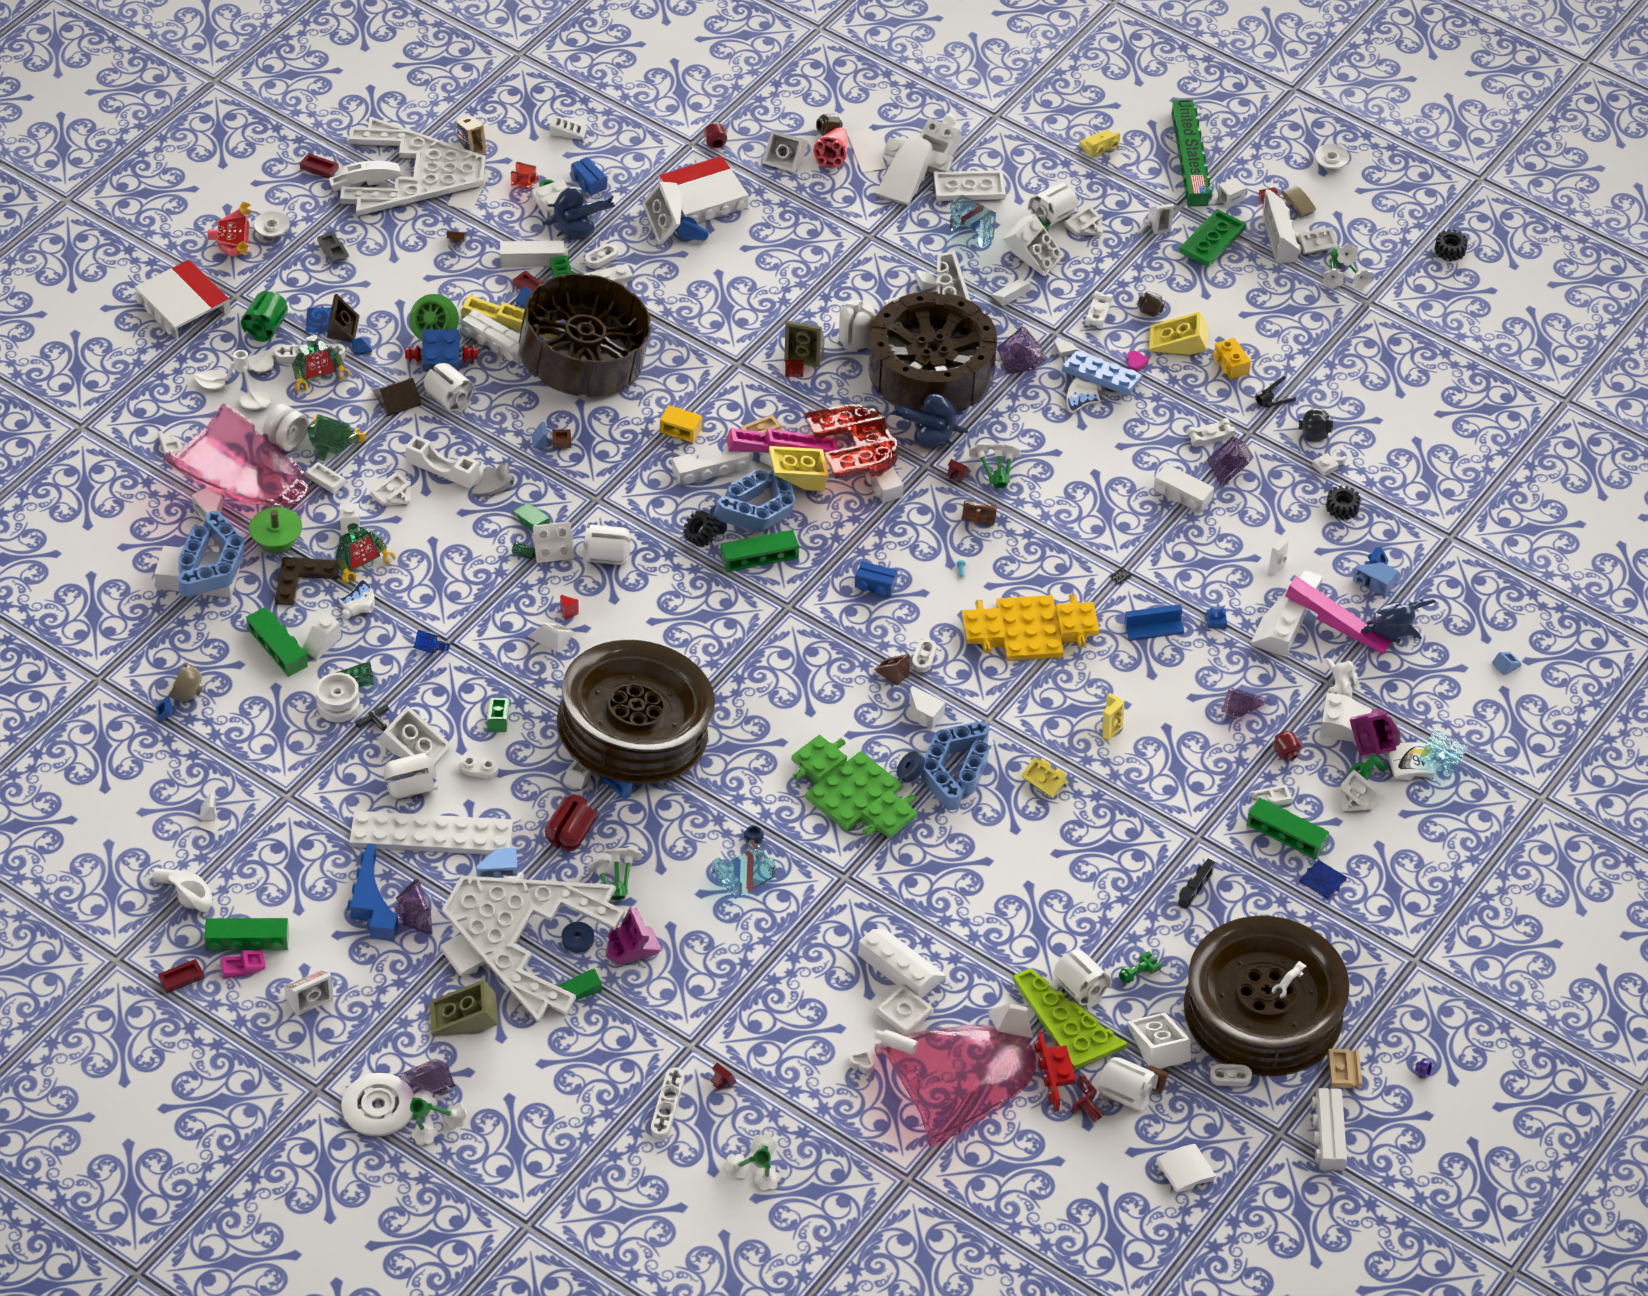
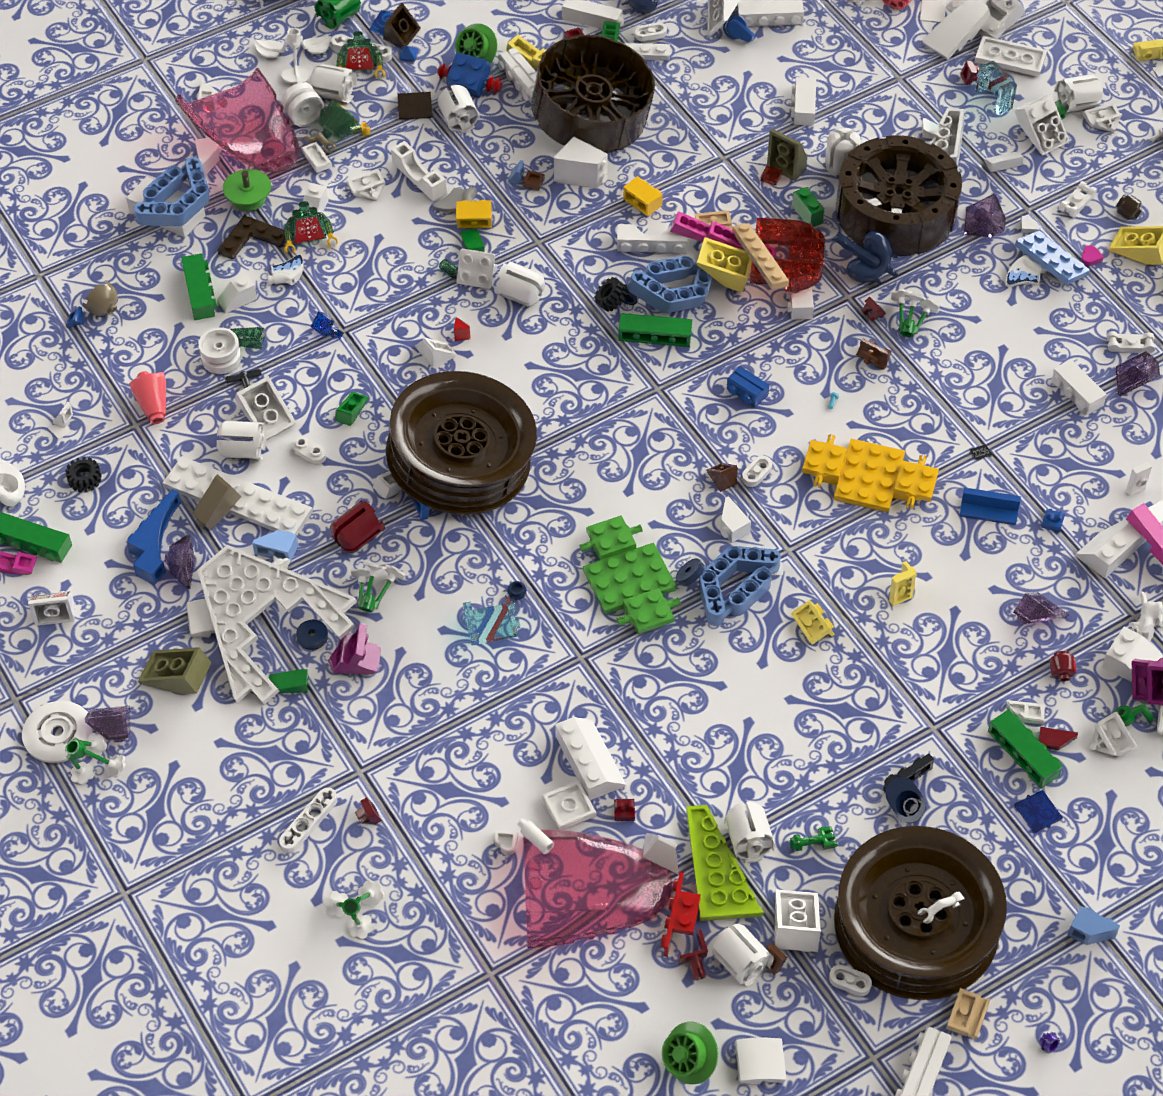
camera: 25 degrees right, 5 degrees up
none -> black tyre [65,457,102,493]
none -> coral cone [129,371,166,424]
none -> dark tan slope [192,474,242,530]
none -> dark tan arm [301,132,336,153]
none -> white cylinder [310,64,357,103]
none -> yellow brick [456,200,492,229]
none -> white slope [554,137,608,188]
none -> dark red tile [614,799,635,821]
none -> bright green piece [662,1022,718,1085]
none -> tan plate [732,223,789,290]
none -> white brick [791,77,816,126]
none -> green brick [792,187,825,228]
none -> dark blue piece [886,777,926,823]
none -> dark red tile [960,61,982,85]
none -> dark red tile [1039,727,1078,750]
none -> medium blue slope [1068,906,1121,945]

